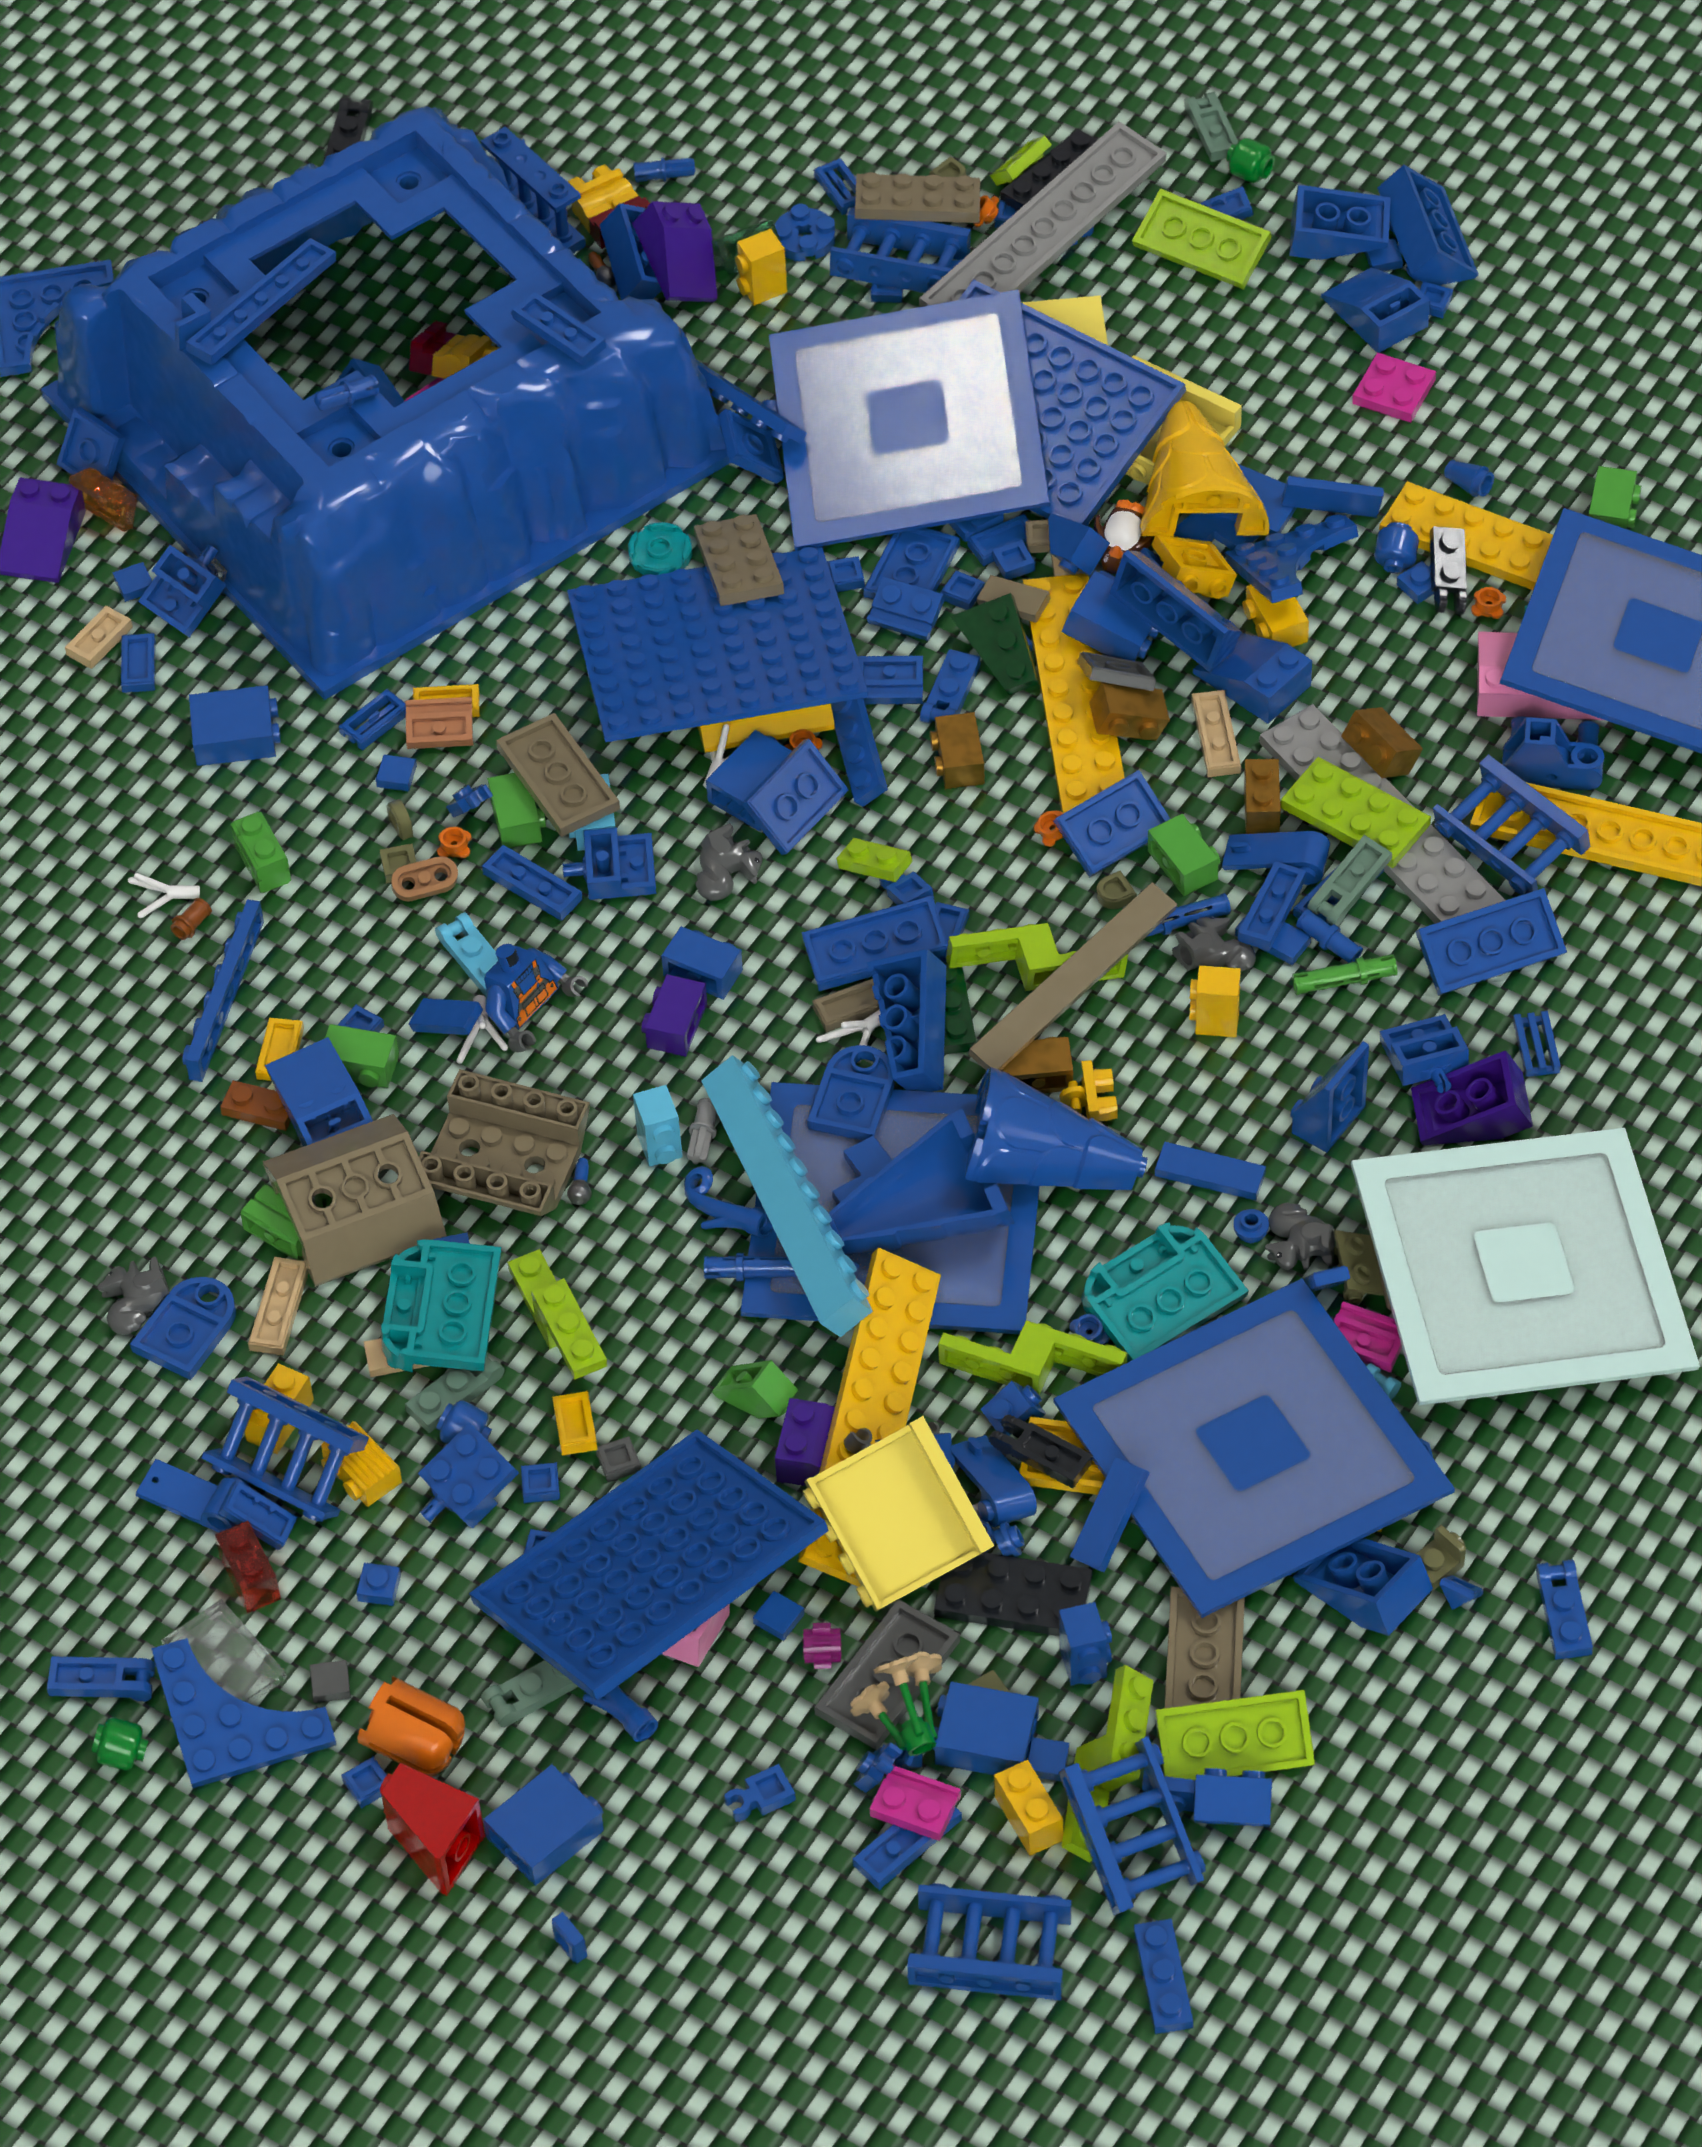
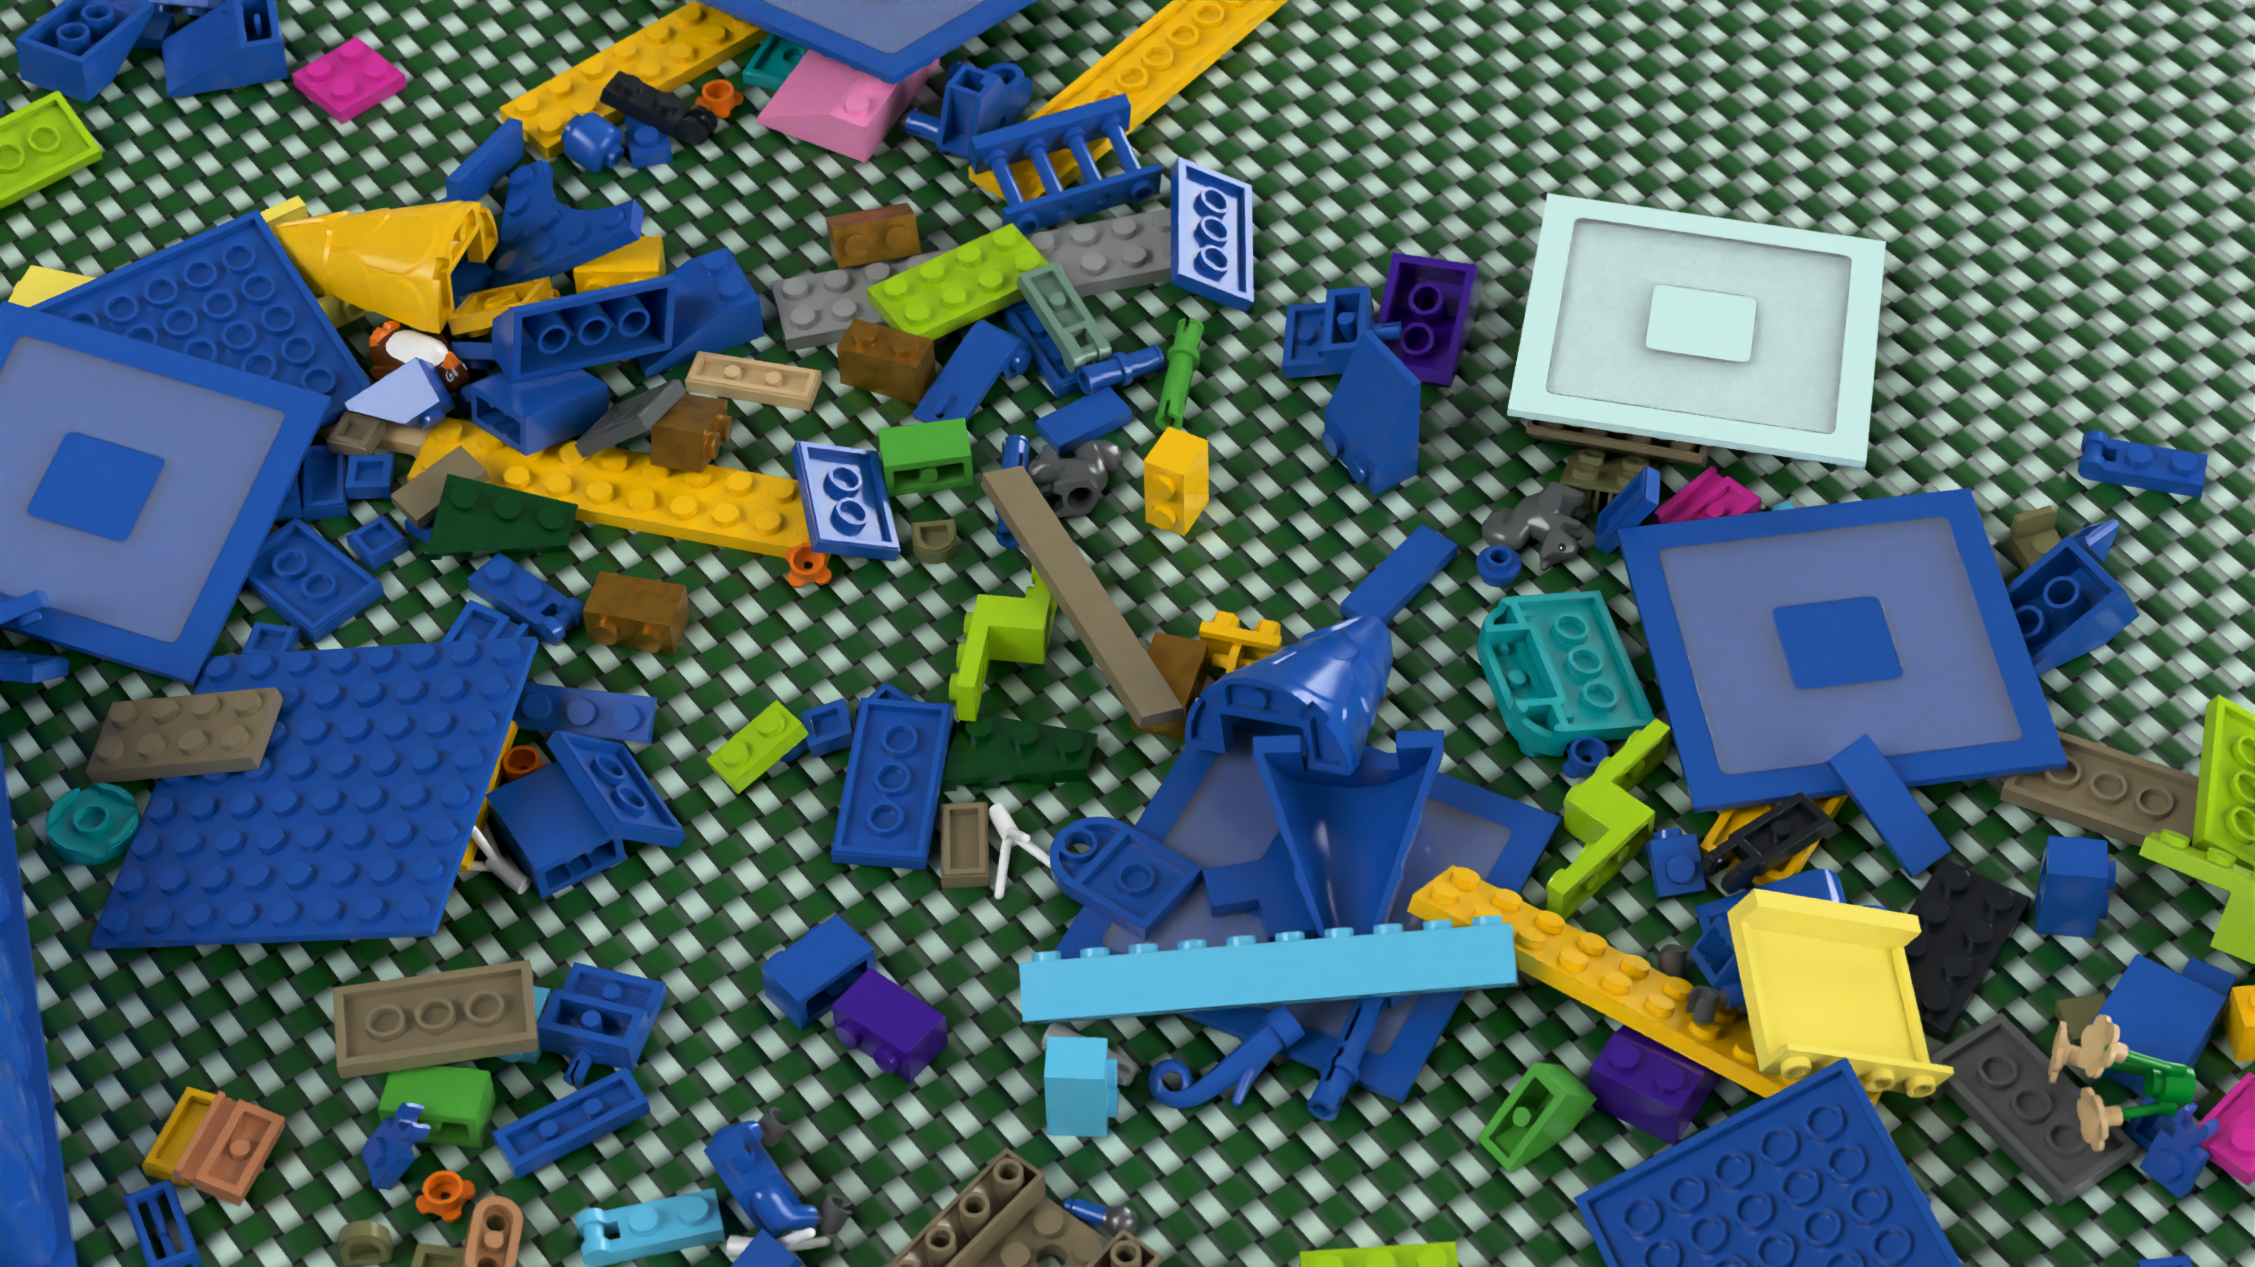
camera: 70 degrees left, 5 degrees down
blue tile [376,755,417,792] -> none
dark grey animal [695,823,763,901] -> none
magenta gear [803,1623,841,1669] -> none
blue plate [866,576,945,641] -> none
blue wedge [866,949,946,1092] -> none
blue plate [1237,861,1307,951] -> none
blue cone [1444,460,1494,497] -> none
blue tile [1513,1011,1561,1077] -> none

